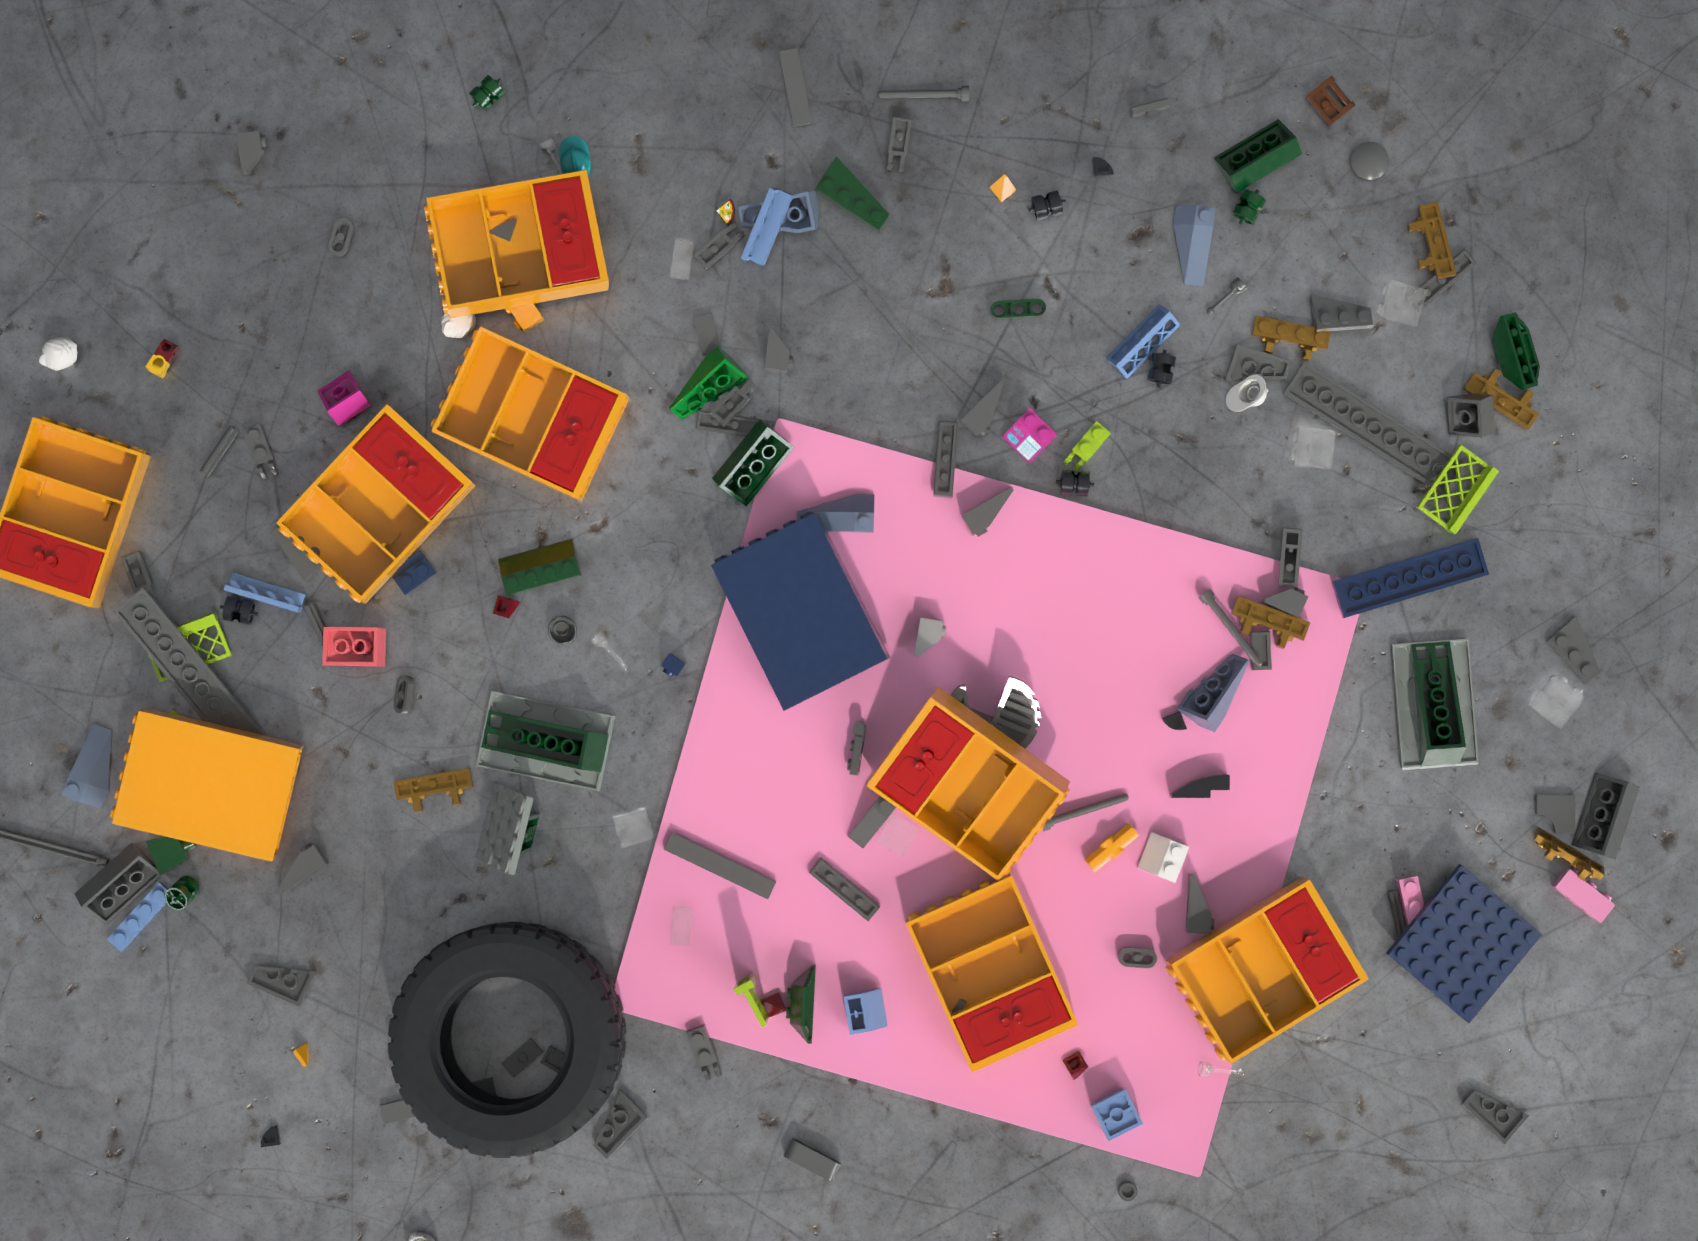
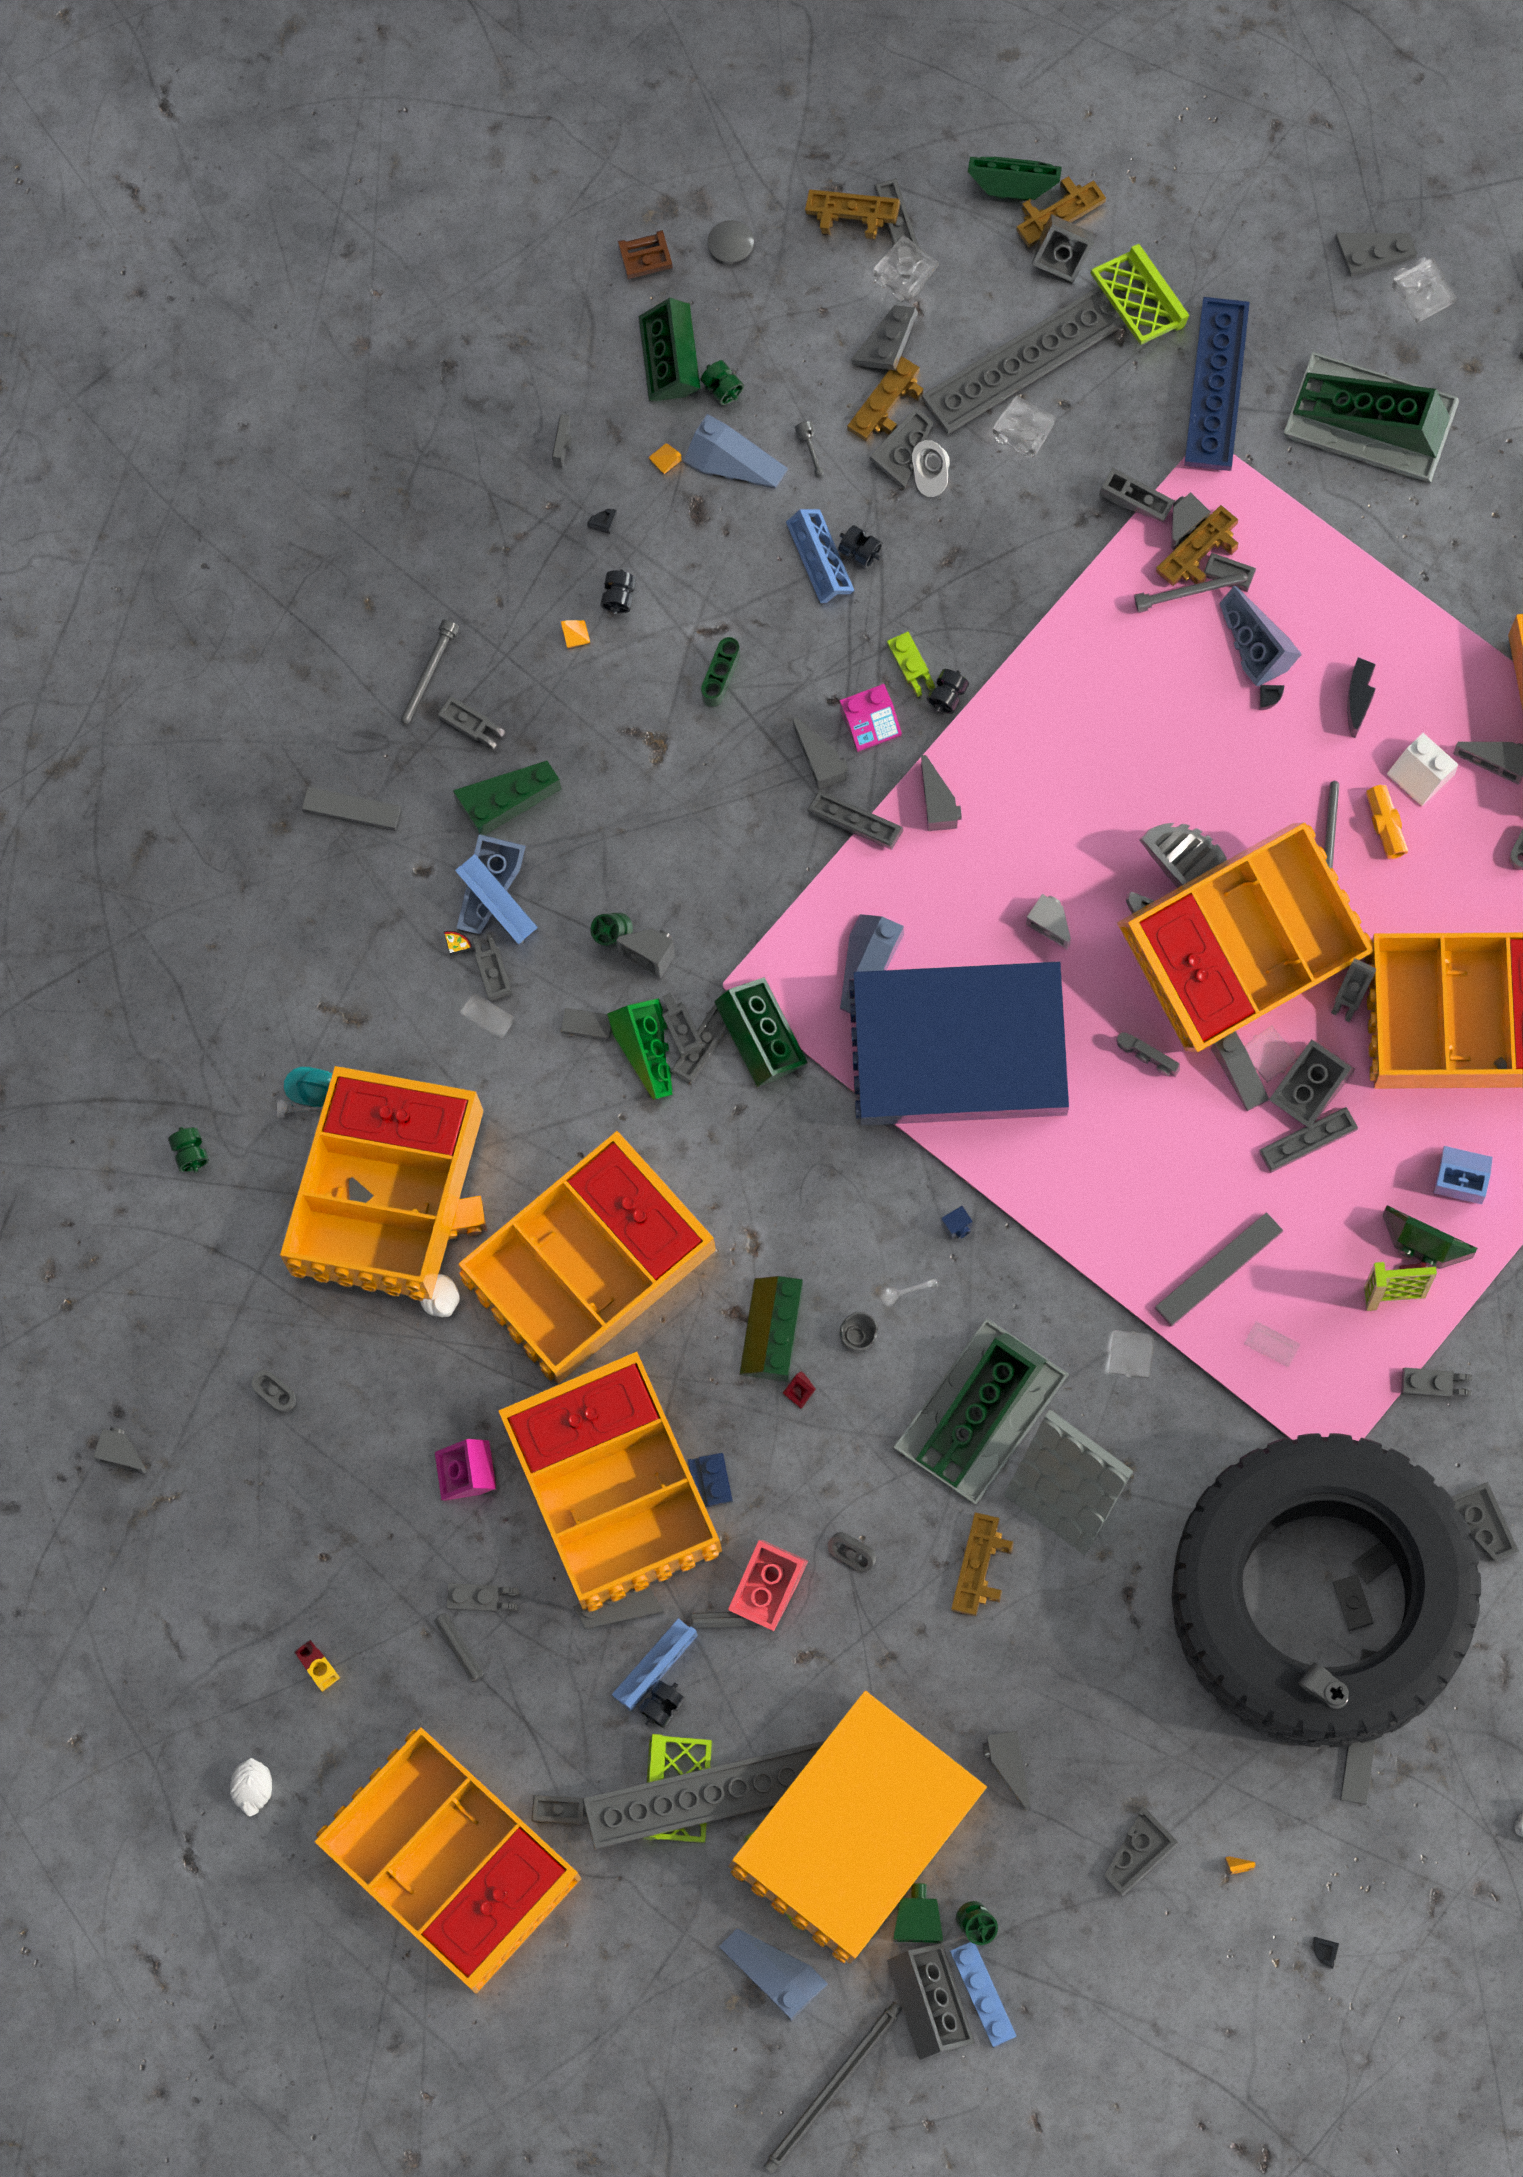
camera: 60 degrees left, 15 degrees down
none -> dark green wheel [590,912,633,945]
none -> light orange slope [649,443,682,474]
none -> dark grey slope [1269,1039,1355,1128]
none -> dark grey piece [1298,1662,1349,1709]
none -> dark grey hinge [1331,958,1377,1022]

